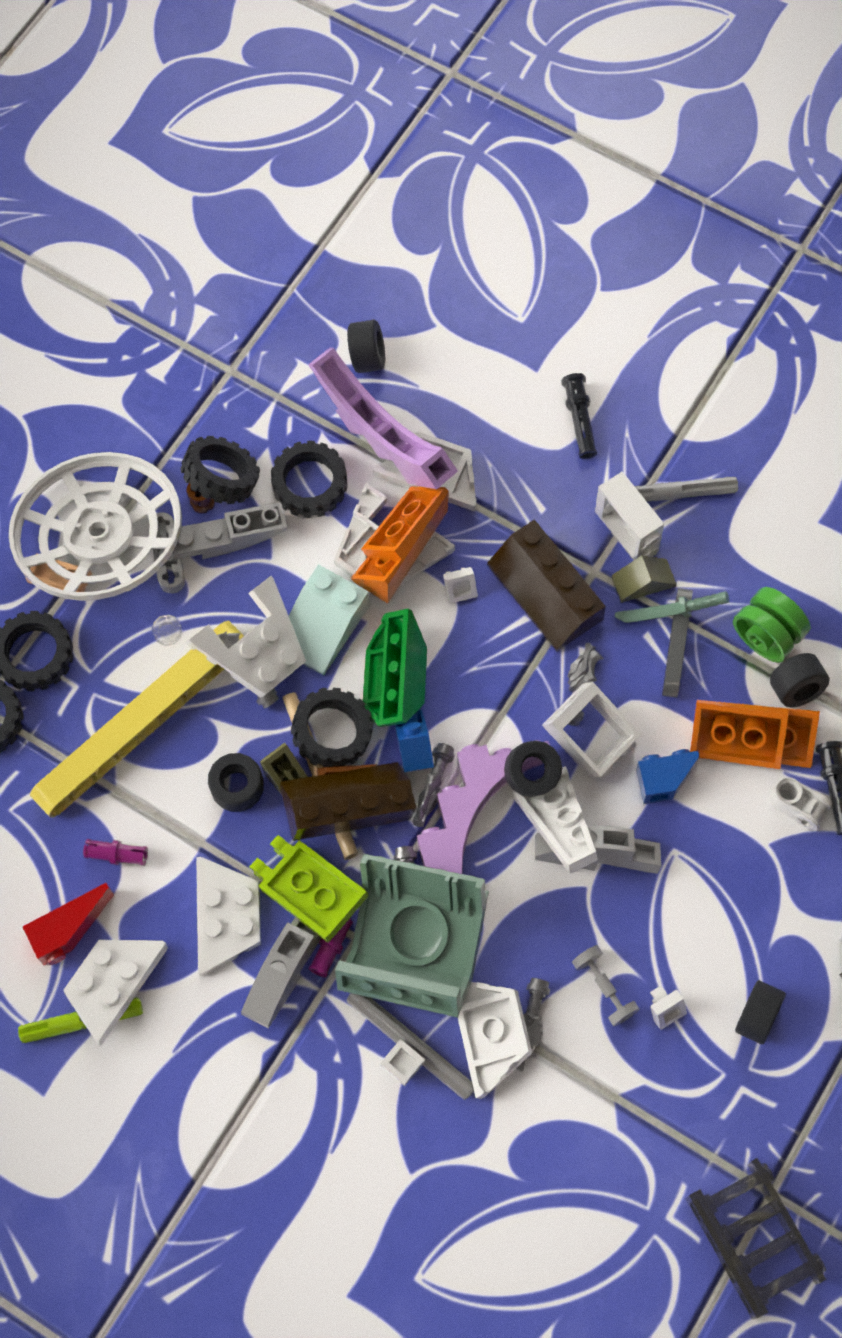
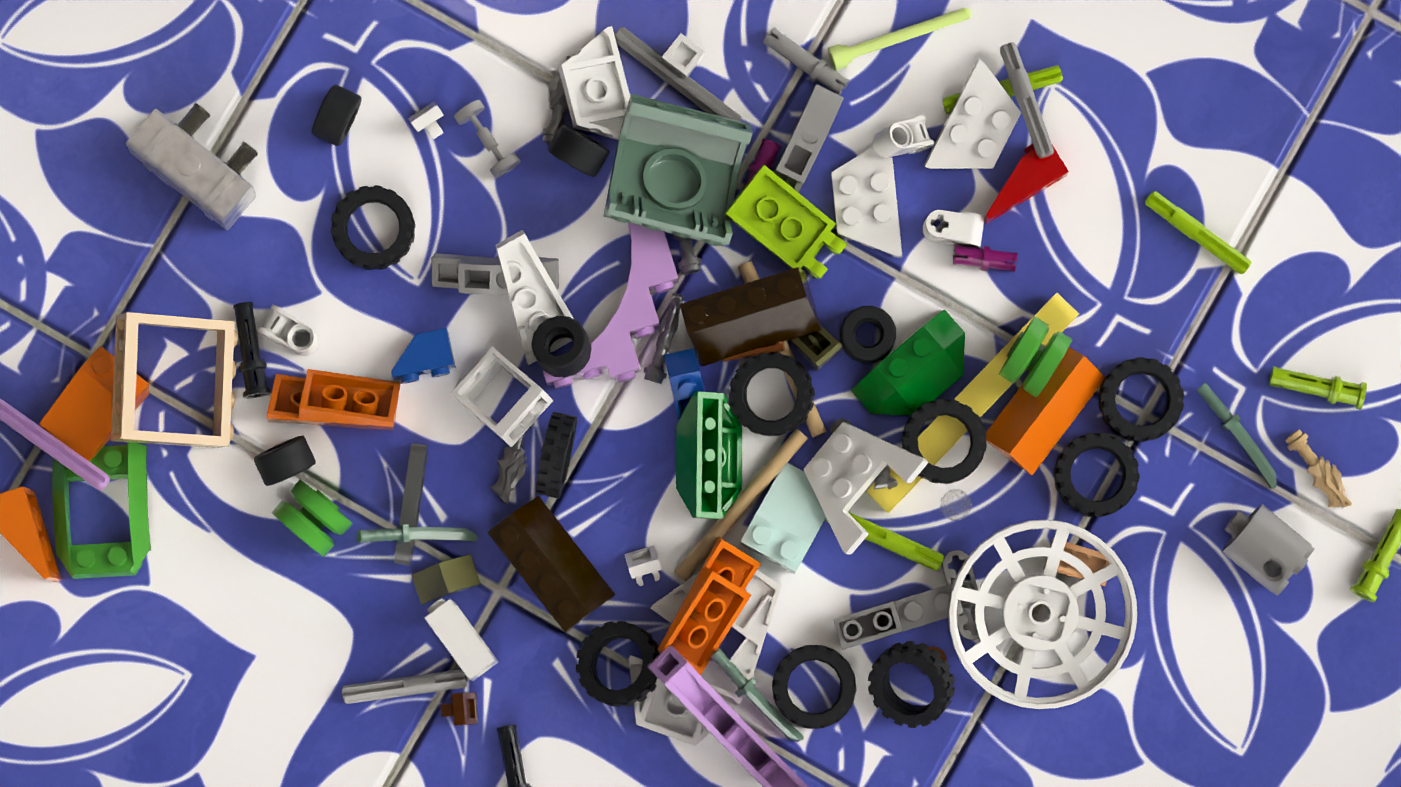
camera: 175 degrees right, 15 degrees up
none -> black tyre [331,185,415,270]
none -> reddish brown tile [440,692,478,726]
none -> black tyre [536,412,577,499]
none -> black tyre [548,125,610,177]
none -> black tyre [576,621,660,707]
none -> tan piece [674,428,808,581]
none -> sand green sword [710,648,804,742]
none -> light grey pin [763,27,849,95]
none -> lime axle [826,512,944,571]
none -> yellowish green piece [828,8,971,71]
none -> green wedge [851,309,965,416]
none -> white piece [873,115,935,158]
none -> black tyre [902,399,987,484]
none -> white piece [922,210,984,248]
none -> orange slope [986,348,1105,476]
none -> bright green wheel [999,316,1073,398]
none -> light grey axle [1000,42,1054,158]

